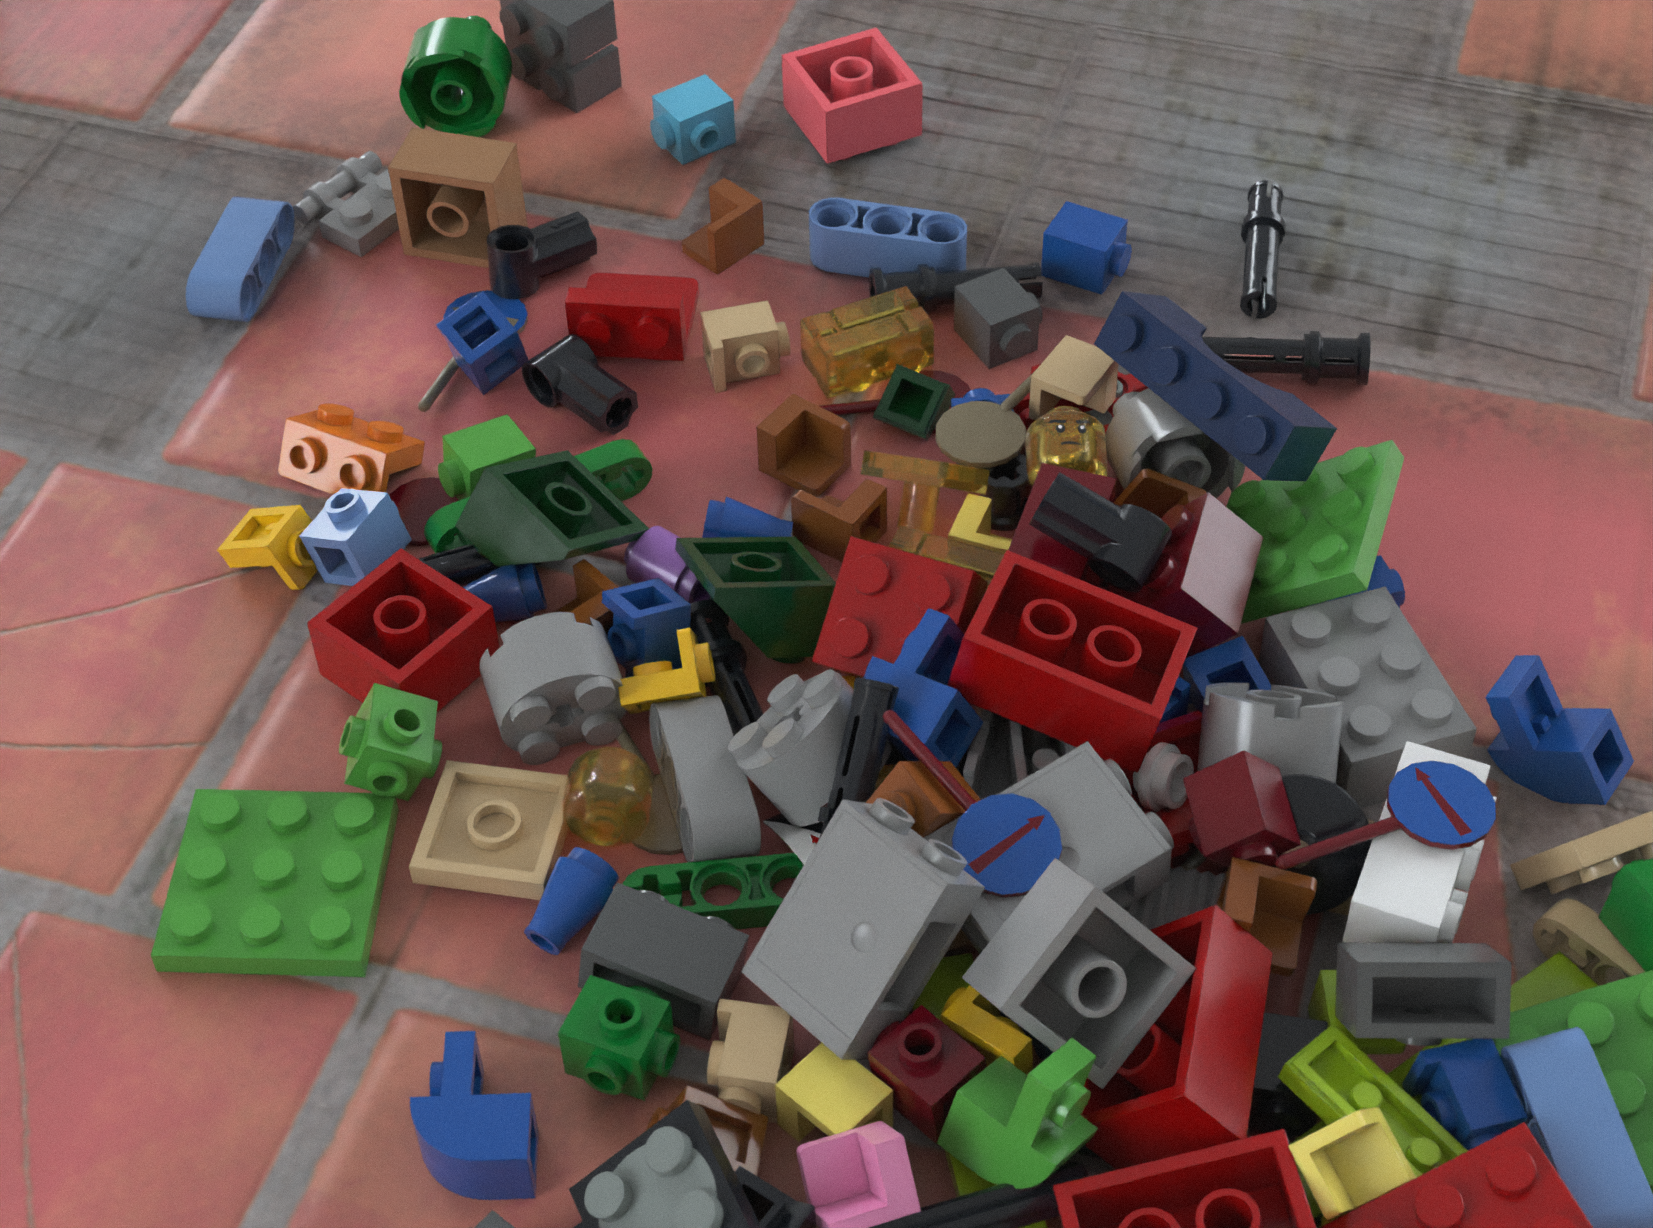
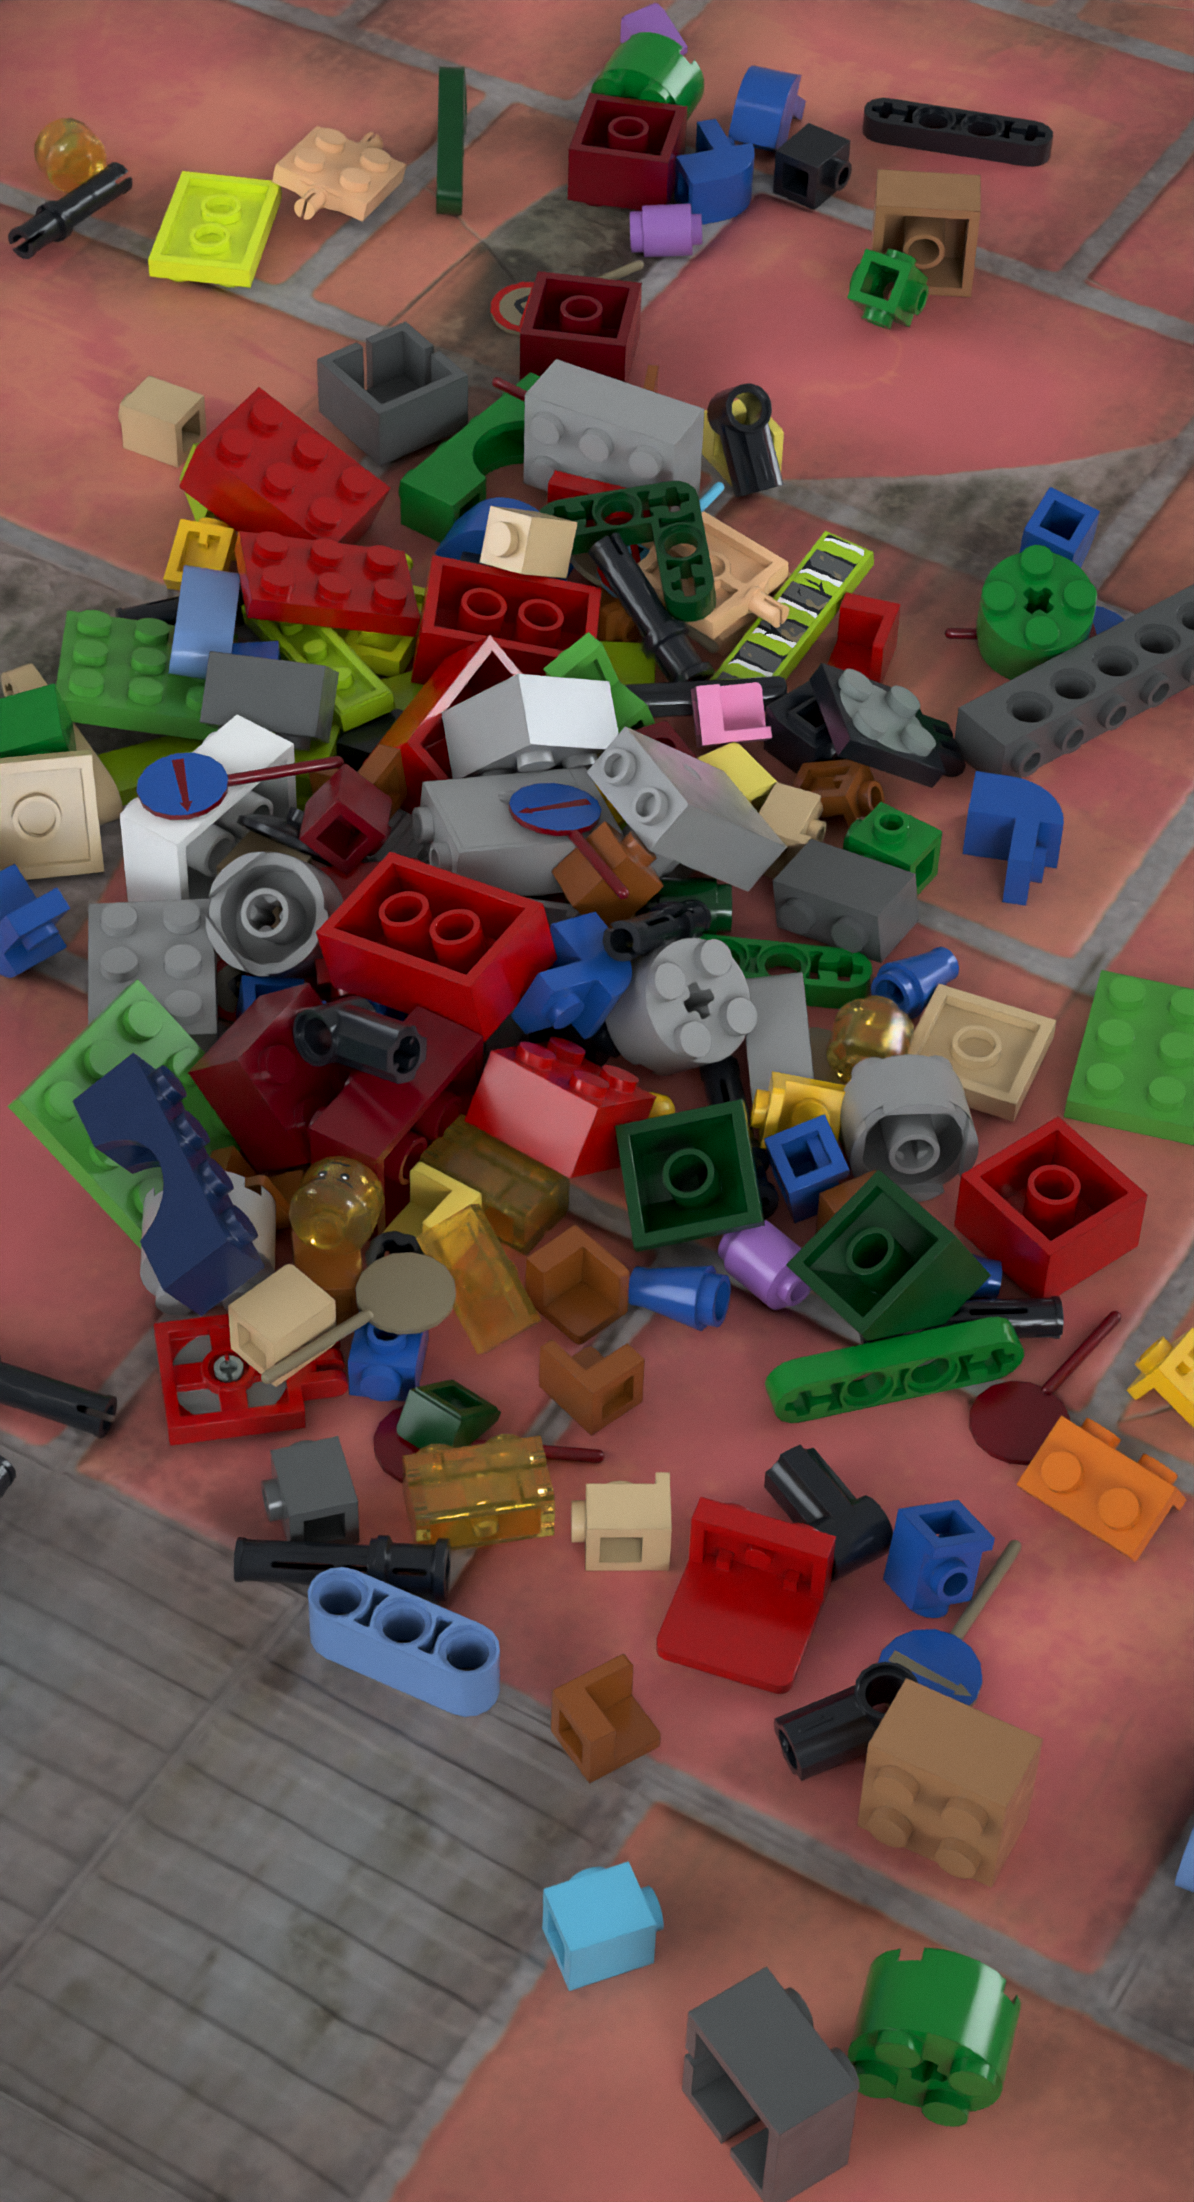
camera: 170 degrees left, 0 degrees up
light grey plate [292,151,399,257] -> none
medium blue brick [299,488,412,586] -> none
bright green brick [339,683,442,801] -> none
bright green brick [438,414,536,500] -> none
coral brick [782,27,922,164] -> none
blue brick [1041,201,1132,295] -> none
light yellow panel [1288,1107,1416,1219] -> none

